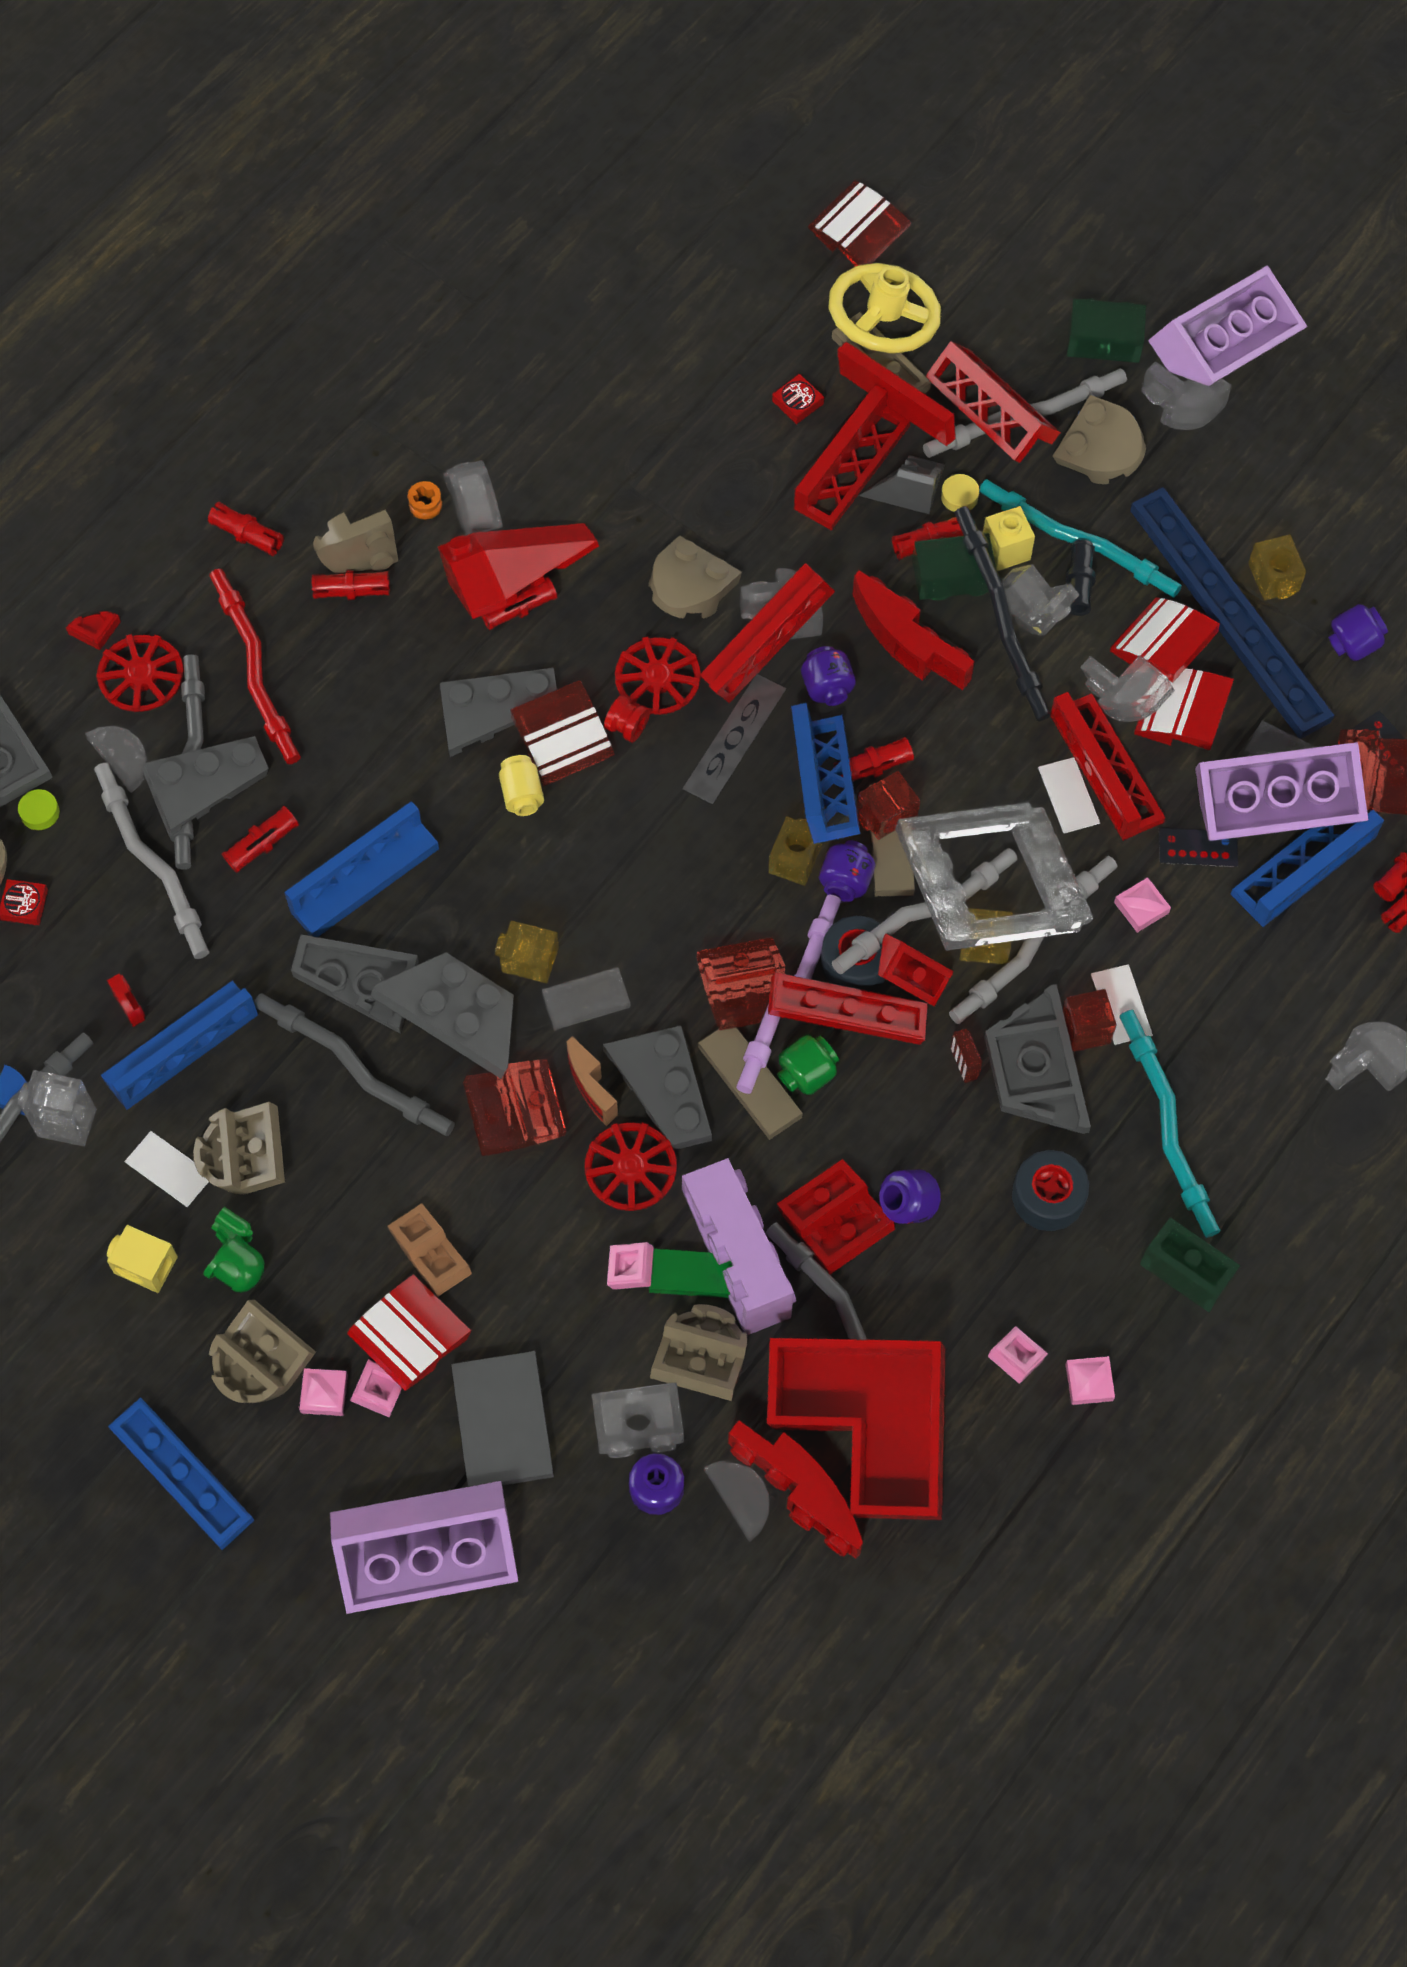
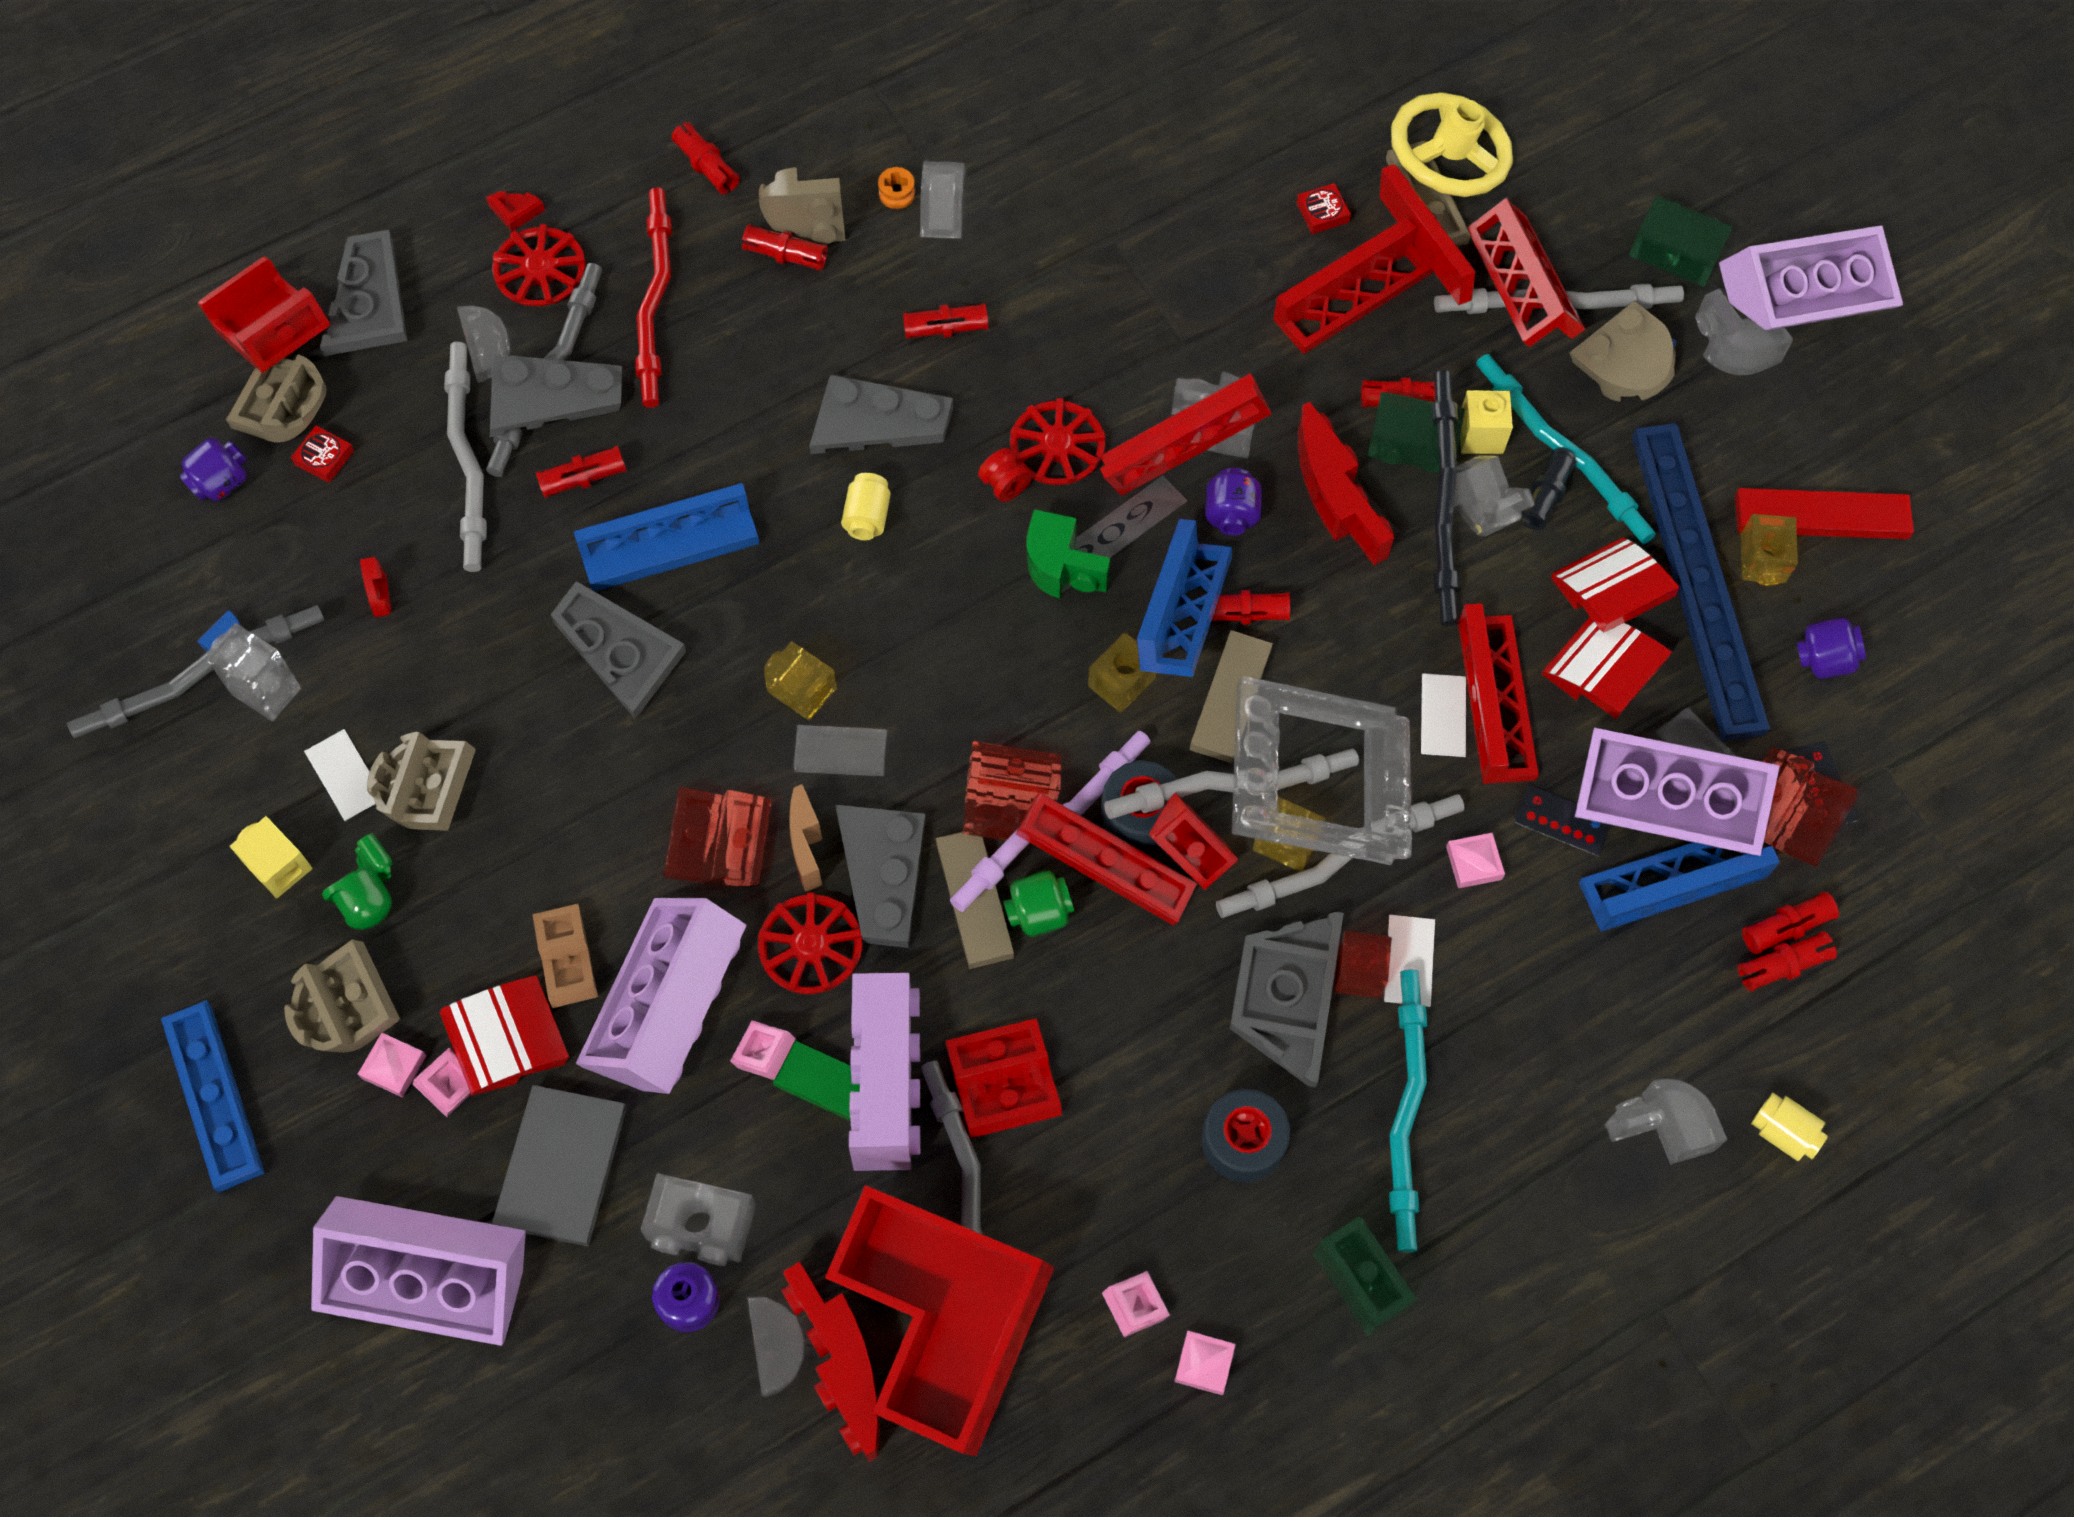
camera: 20 degrees right, 0 degrees up
lime tile [18,789,60,830] -> none
blue fence [101,980,258,1110] -> none
dark grey bar [254,993,455,1136] -> none
dark grey wing [370,952,514,1079] -> none
red wedge [438,523,599,619] -> none
slope [510,680,614,786] -> none
dark tan slope [648,536,742,618] -> none
dark tan slope [650,1304,747,1401] -> none
clear red slope [808,180,912,266] -> none
dark purple head [819,840,876,902] -> none
clear red brick [857,771,920,840] -> none
dark grey slope [858,455,945,514] -> none
dark purple head [879,1169,941,1224] -> none
light yellow tile [941,474,979,512] -> none
clear red tile [950,1028,982,1083] -> none
clear brick [1080,655,1175,722] -> none
none -> lavender slope [576,898,746,1094]
none -> green brick [1026,509,1111,598]
none -> red tile [1735,488,1914,539]

